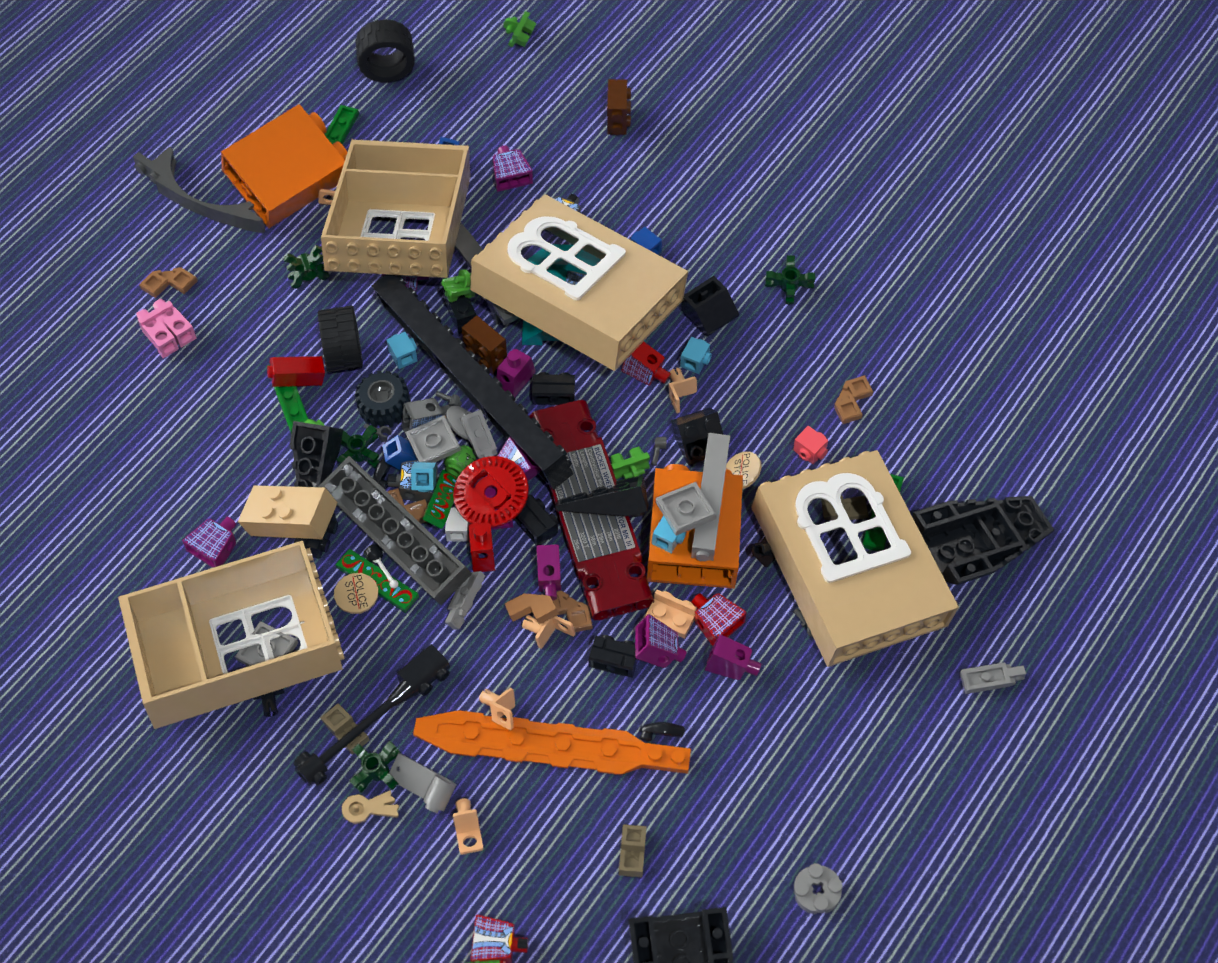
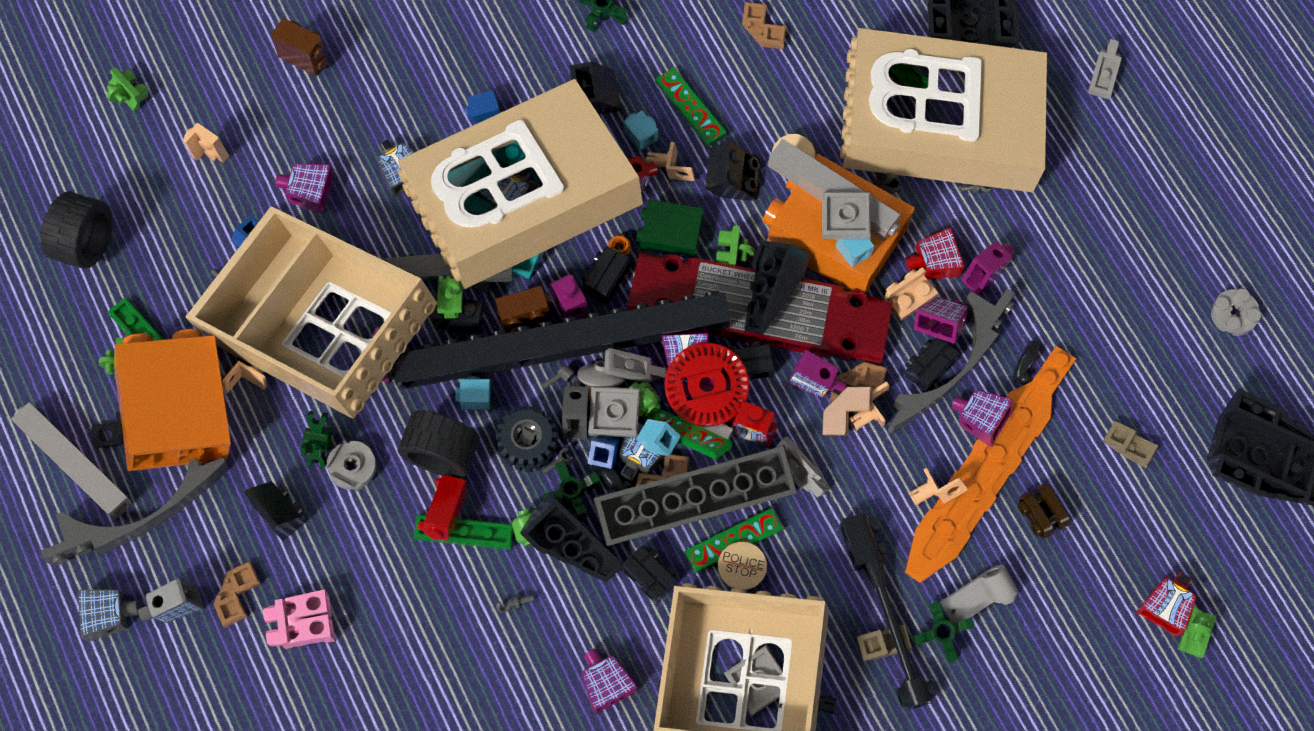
camera: 65 degrees left, 10 degrees up
tan brick [238,485,338,539] -> none
tan piece [342,791,399,824] -> none
hinge [364,544,398,588] -> none
light nougat bracket [453,798,483,854] -> none
dark grey hand [651,437,667,466] -> none
coral brick [793,426,828,464] -> none
none -> light grey brick [11,402,133,521]
none -> dark grey torso [78,590,140,642]
none -> dark grey torso [138,578,204,623]
none -> light nougat bracket [183,123,229,163]
none -> black slope [244,481,306,542]
none -> light grey plate [327,441,376,490]
none -> dark grey hand [496,595,534,612]
none -> orange plate [608,236,631,256]
none -> dark green brick [636,199,703,259]
none -> green tile [655,68,727,147]
none -> dark grey slope [888,288,1015,434]
none -> magenta torso [952,390,1013,447]
none -> dark brown brick [1017,483,1070,539]

